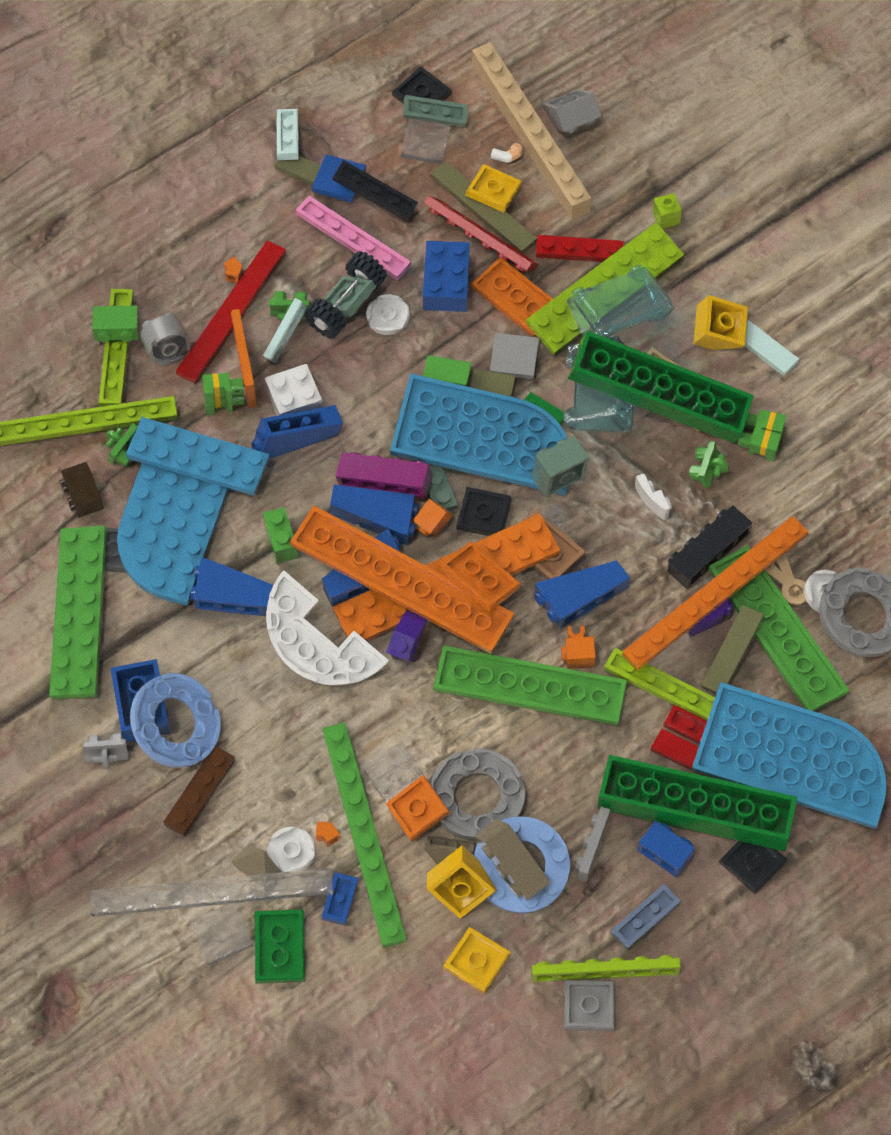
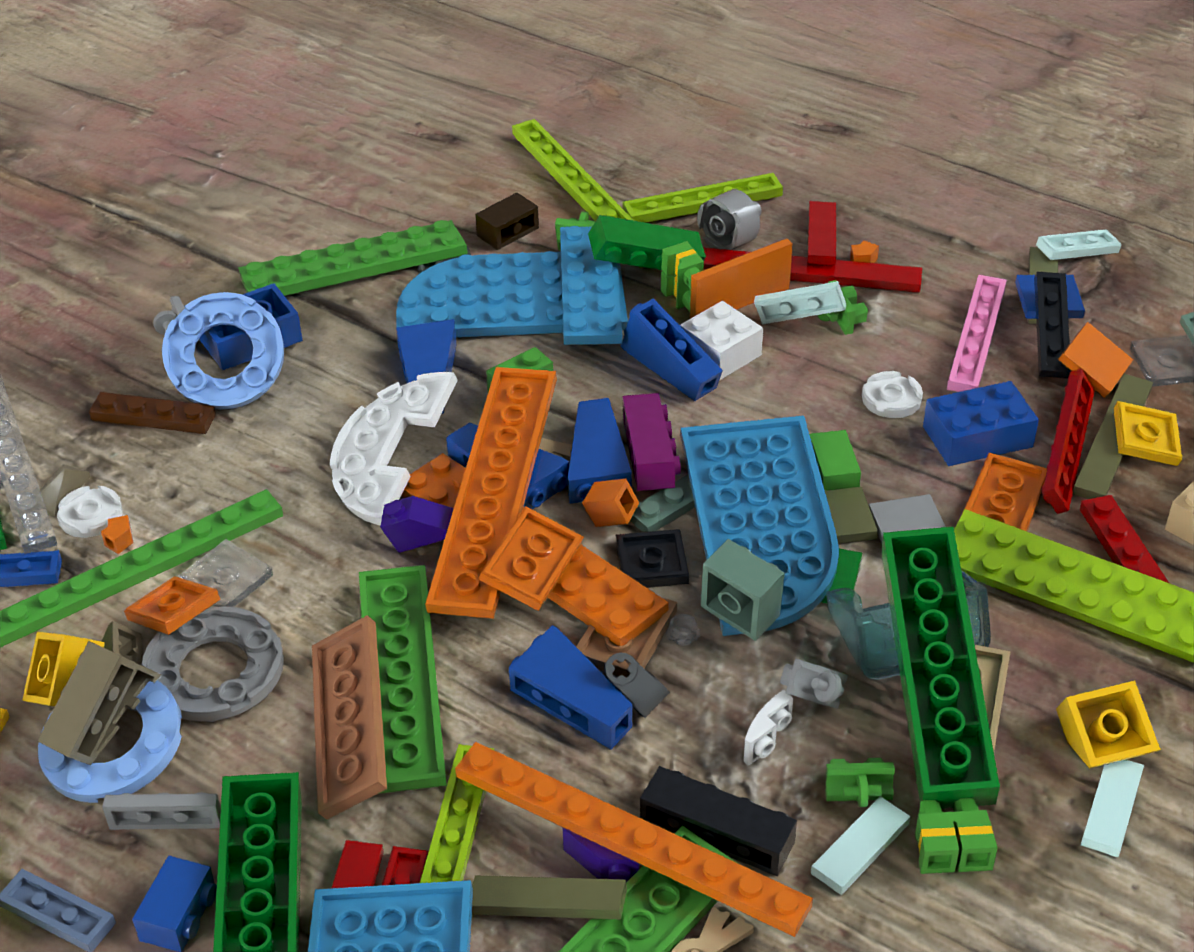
camera: 70 degrees right, 20 degrees down
bright green brick [92,305,140,342] -> none
plate [305,251,387,339] -> none
orange brick [561,625,595,669] -> none
clear light blue windscreen [567,265,675,338] -> none
none -> nougat plate [312,615,387,820]
none -> green brick [588,215,706,270]
none -> dark grey piece [604,652,670,718]
none -> light grey hips [780,659,848,709]
none -> red tile [807,201,836,265]
none -> light aqua tile [811,796,911,895]
none -> orange tile [1058,322,1134,398]

